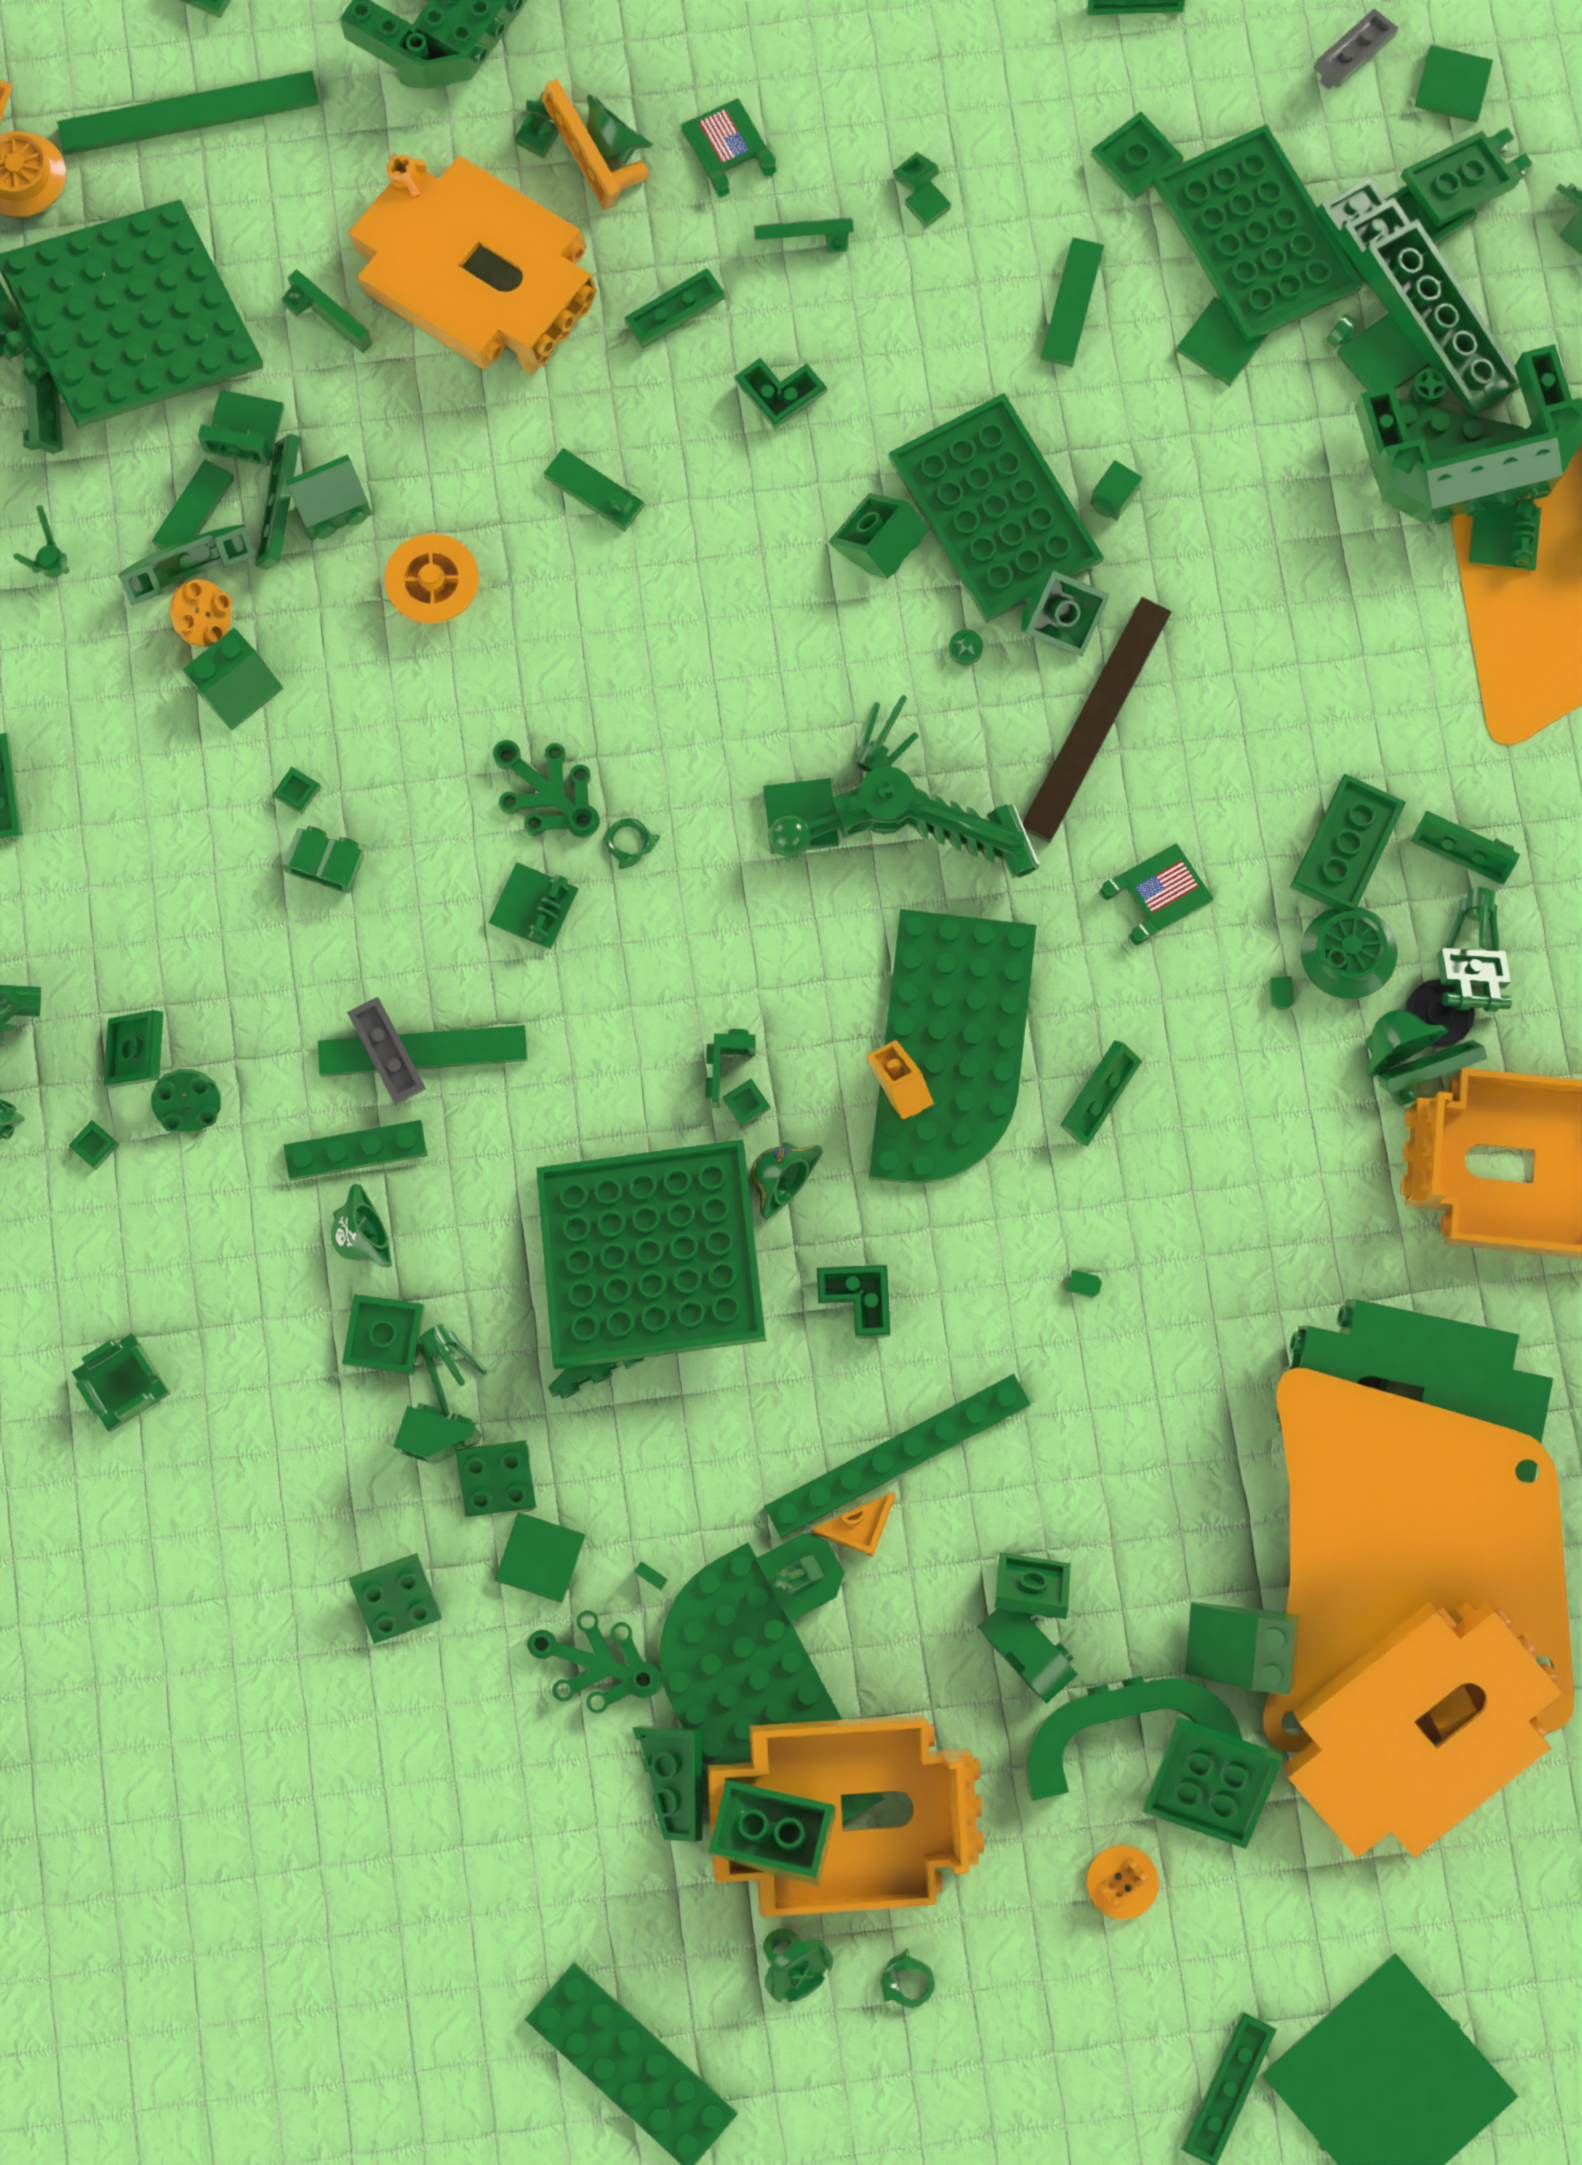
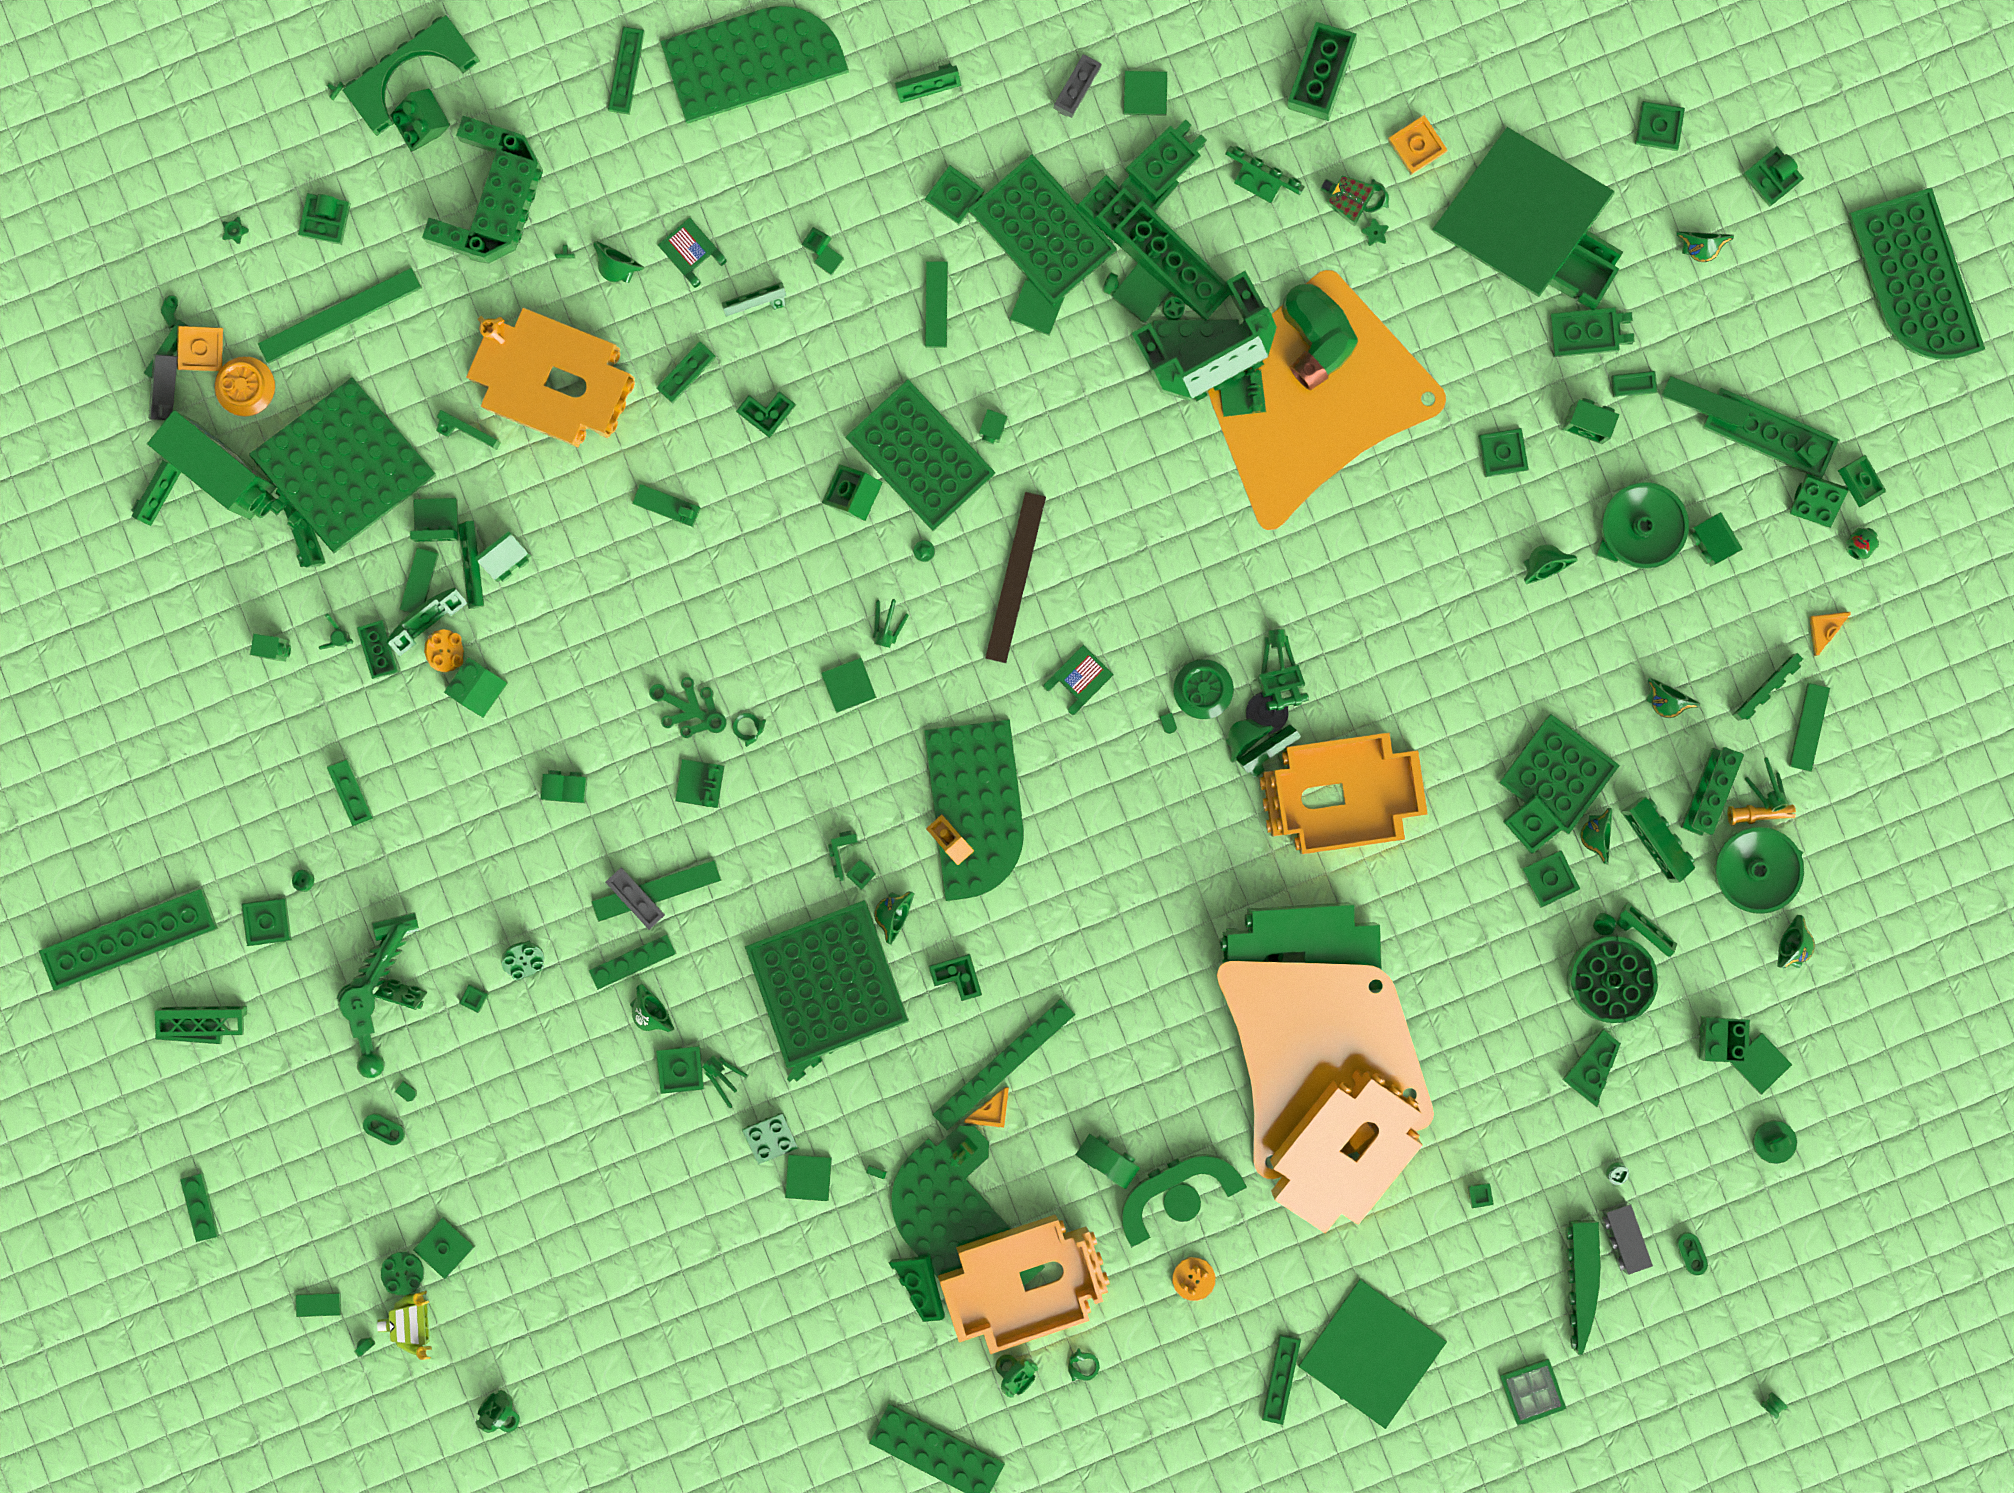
camera: 15 degrees left, 10 degrees up
green panel [71,1333,171,1432] -> none
green tile [103,1010,163,1088] -> none
green tile [273,766,321,814] -> none
green plate [349,1553,442,1644] -> none
light orange wheel [384,534,479,624] -> none
green slope [393,1403,482,1465] -> none
green tile [515,112,560,158] -> none
green plant [528,1610,662,1714] -> none
light orange piece [541,79,649,210] -> none
green slope [708,1780,836,1886] -> none
green piece [768,766,1040,879] -> none
green plate [994,1552,1071,1619] -> none
green slope [1021,568,1110,657] -> none
green plate [1060,1040,1142,1147] -> none
green piece [1067,1270,1102,1298] -> none
green plate [1142,1717,1283,1849] -> none
green slope [1185,1602,1300,1695] -> none
green tile [1290,773,1406,912] -> none
green hinge [1411,810,1520,885] -> none
none -> green piece [357,620,400,680]
none -> green piece [1164,1184,1201,1222]

